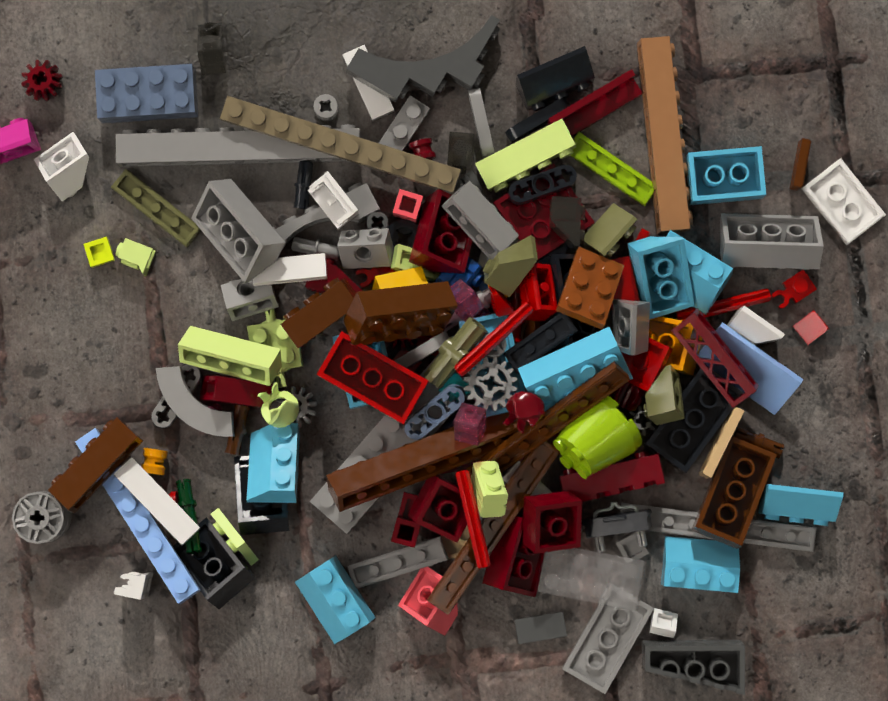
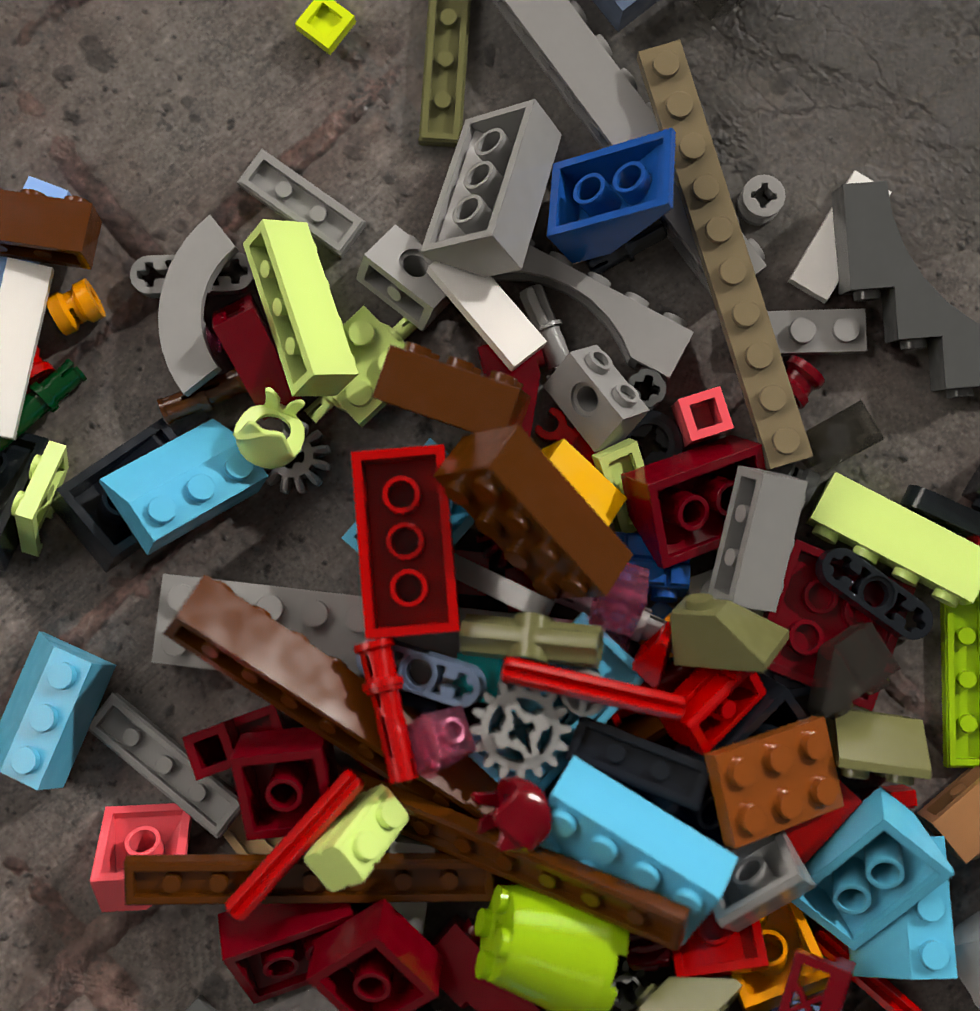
camera: 55 degrees right, 0 degrees up
yellowish green window [115,238,156,276] -> none
white hinge [308,171,359,229] -> none
light grey beam [468,87,495,158] -> none
none -> light grey tile [237,149,366,259]
none -> red pin [353,637,419,785]
none -> blue slope [547,128,676,264]

